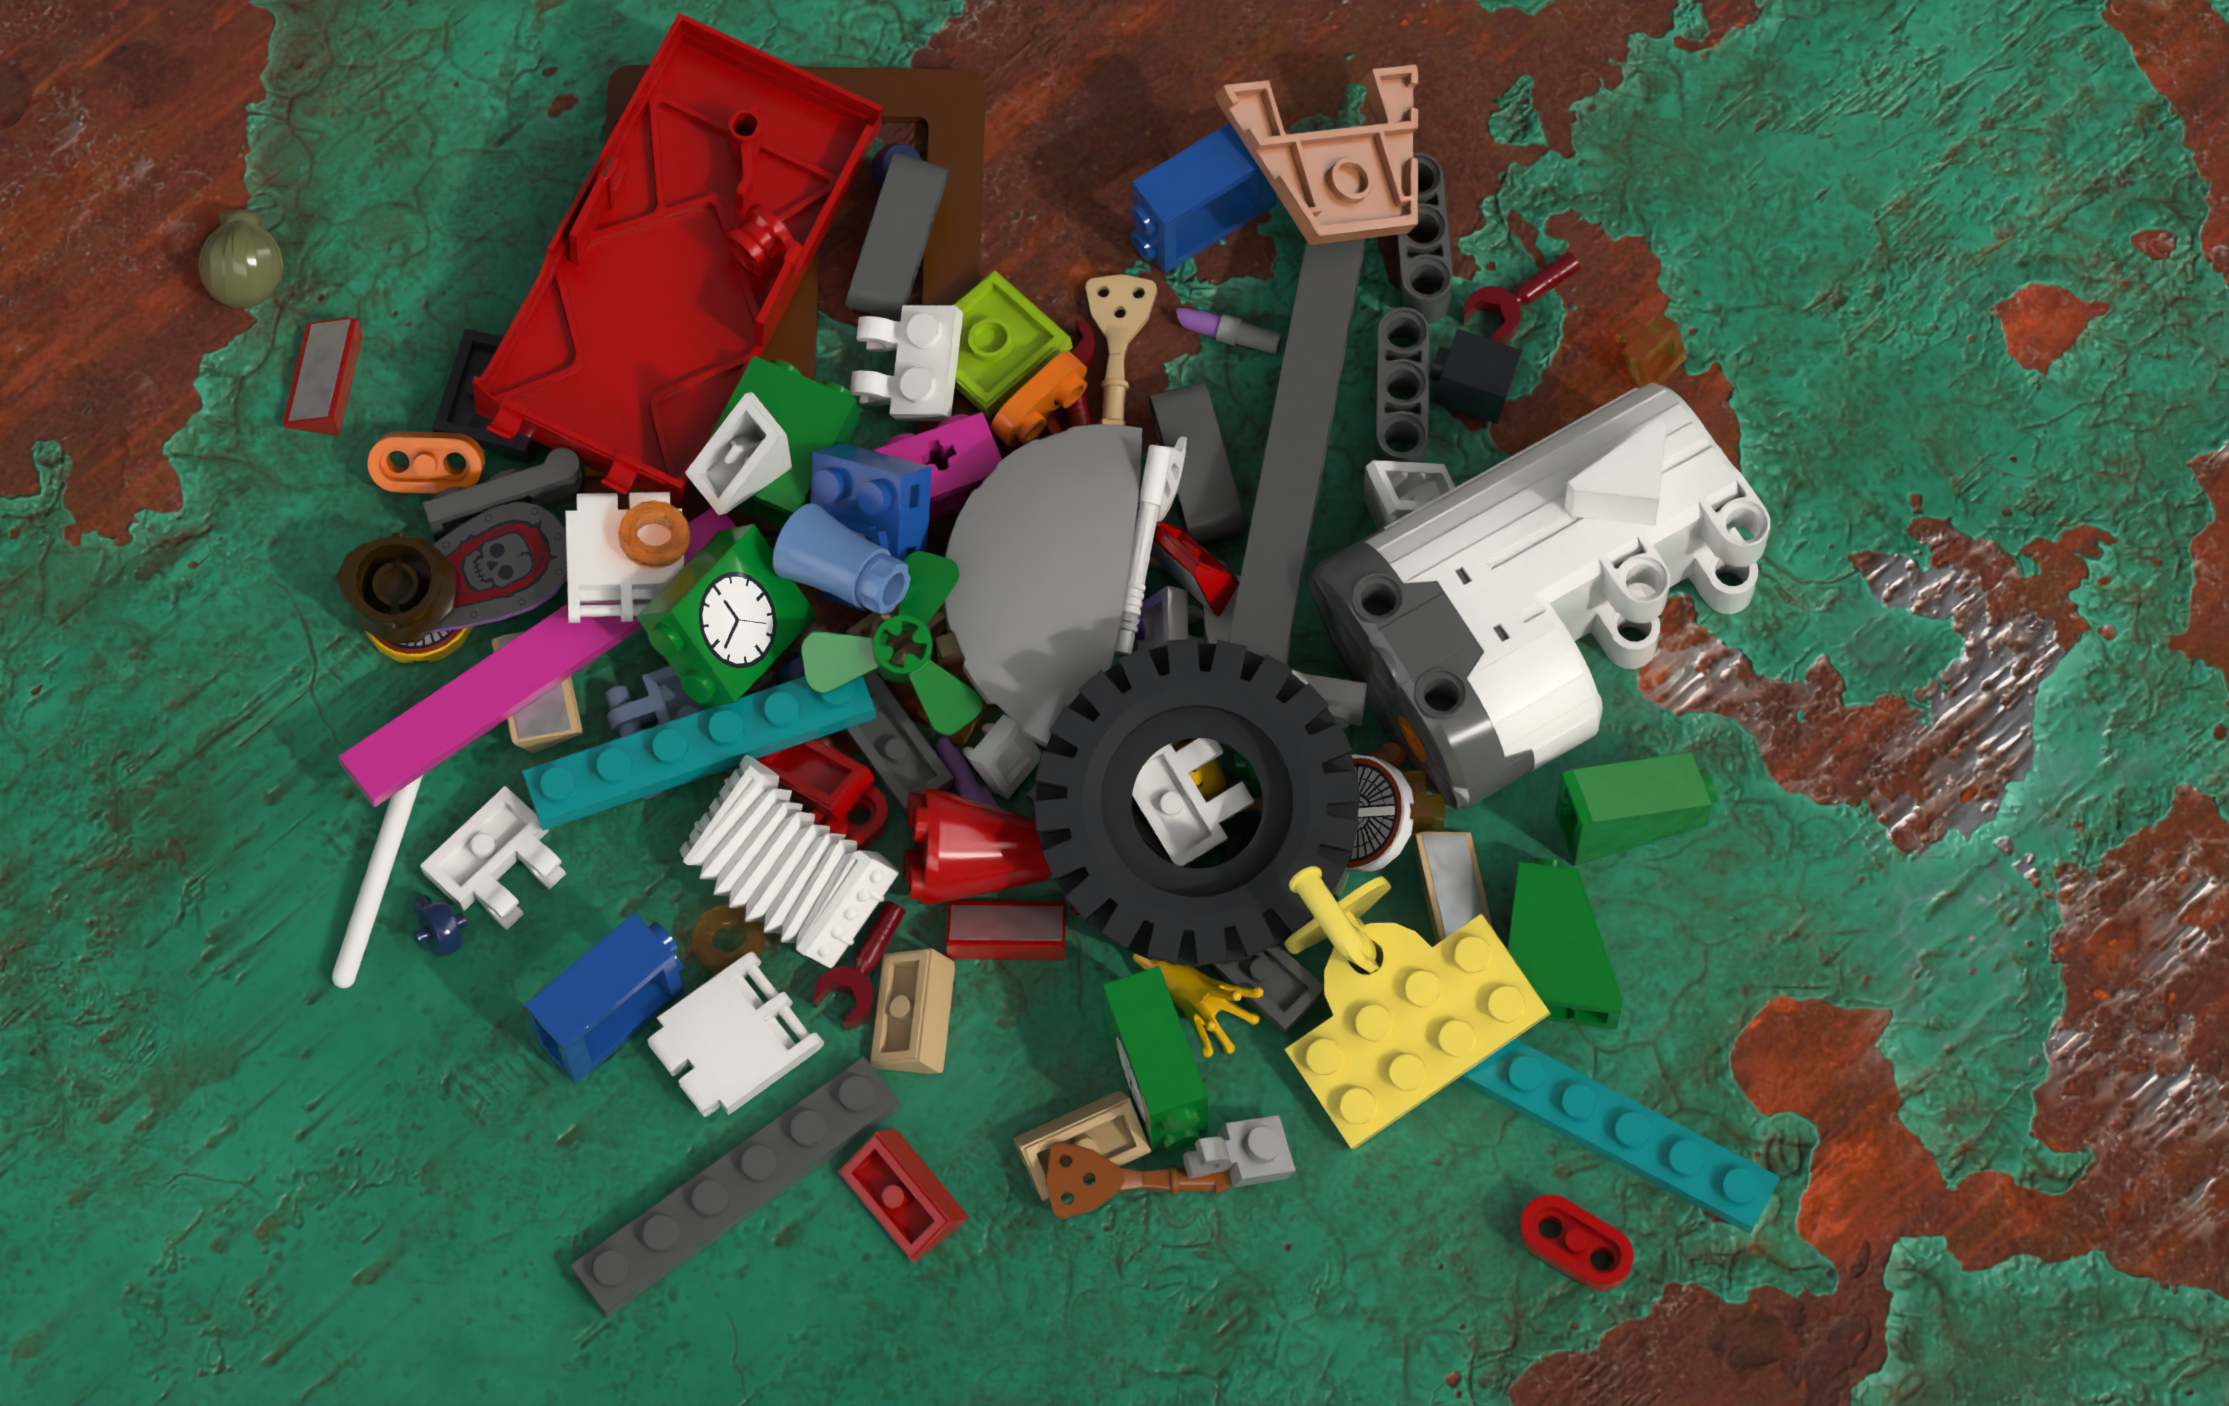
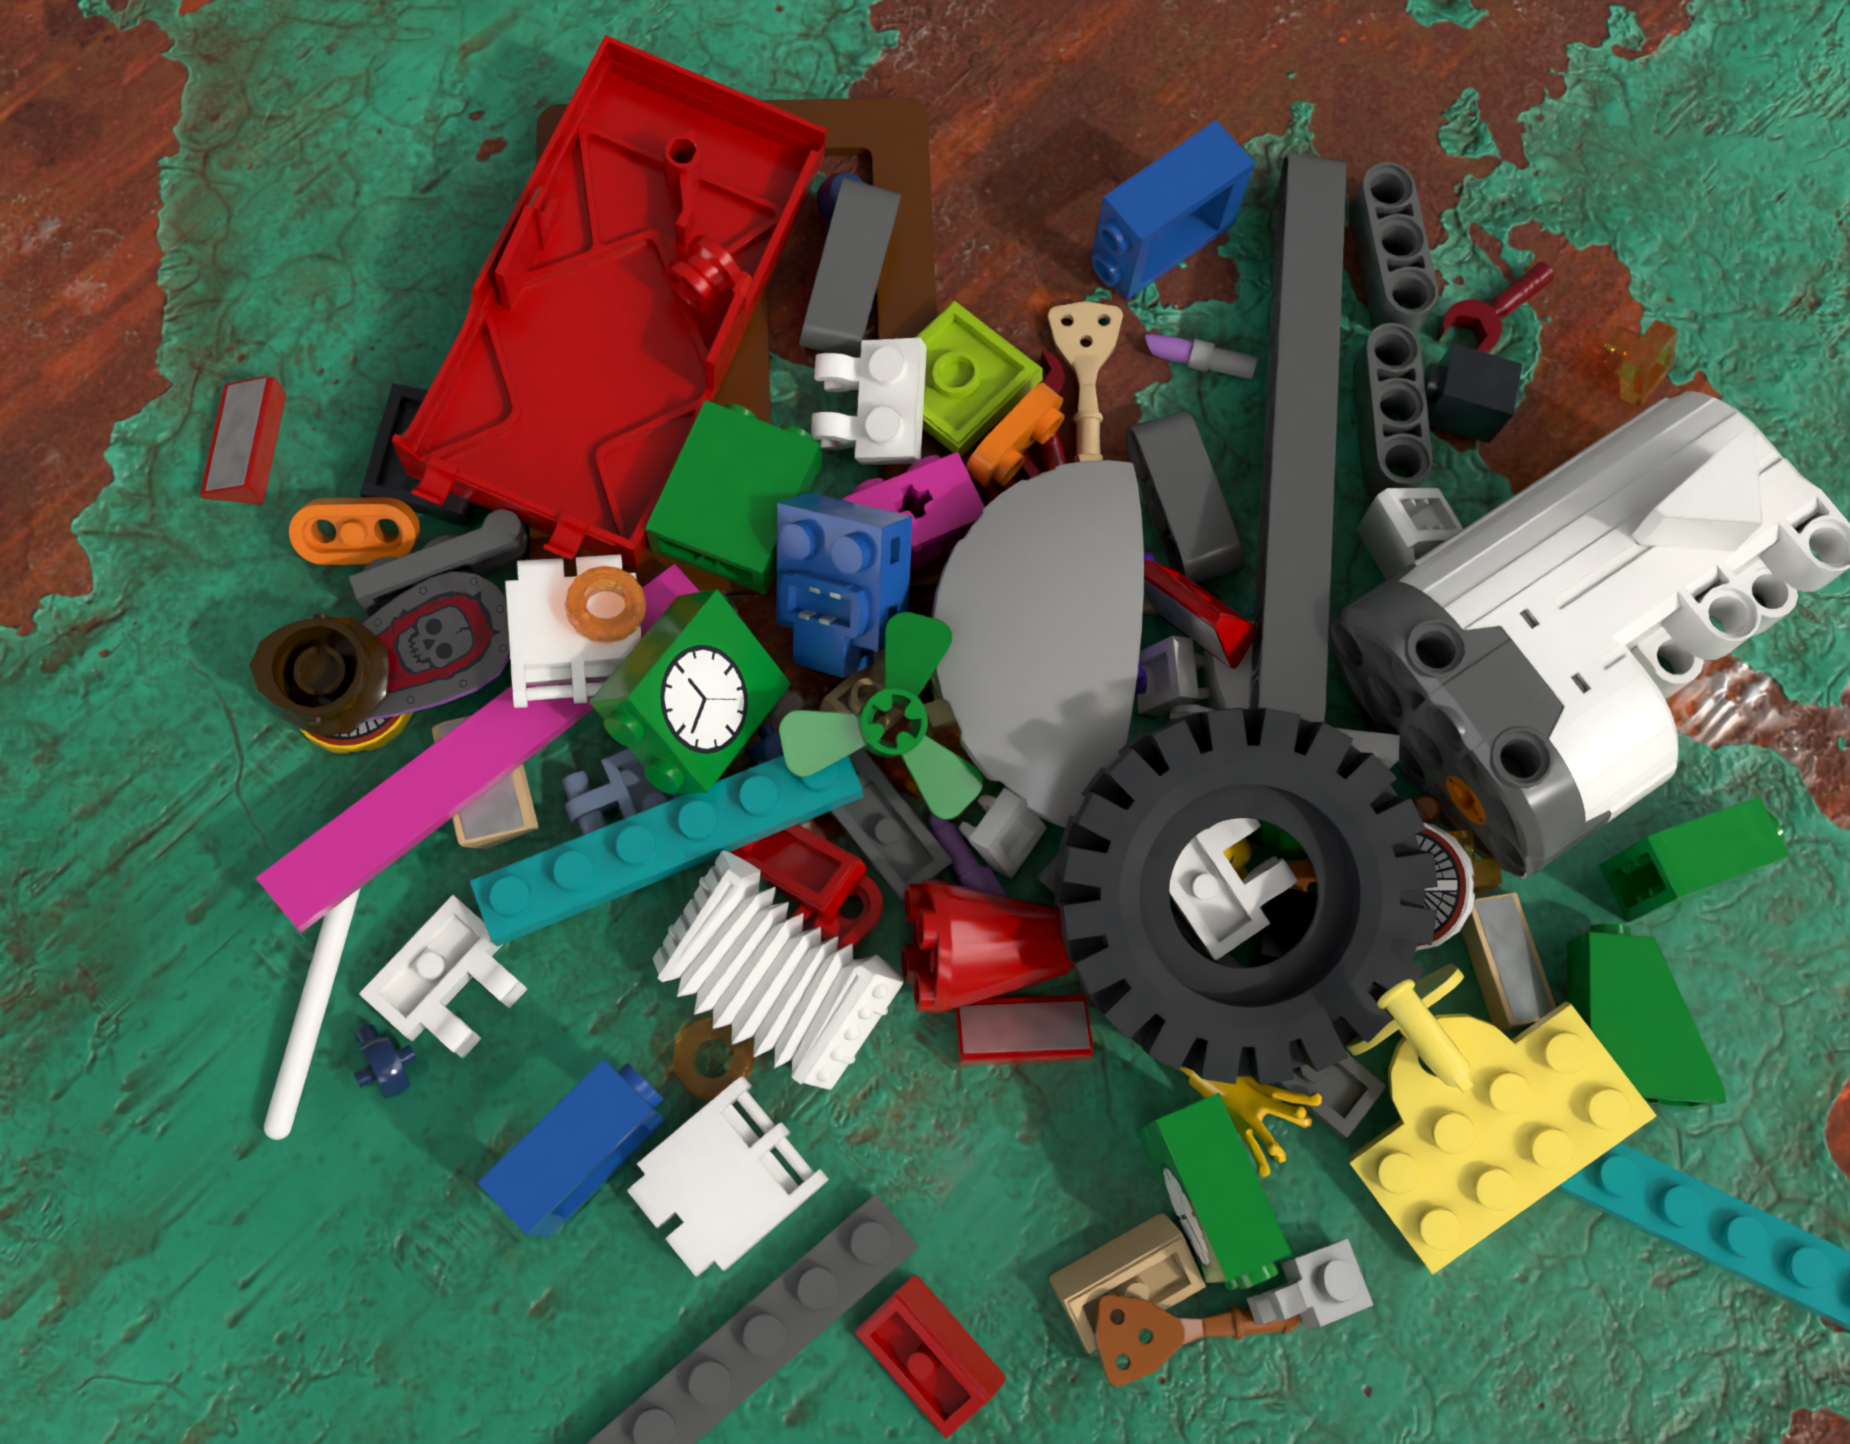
camera: 10 degrees left, 5 degrees up
olive piece [198,209,284,308] -> none
white slope [685,392,792,515] -> none
medium blue plant [773,503,911,615] -> none
dark red piece [814,901,906,1030] -> none
tan slope [870,949,955,1074] -> none
white piece [1115,437,1187,655] -> none
nougat wing [1215,64,1418,245] -> none
red plate [1519,1194,1634,1291] -> none

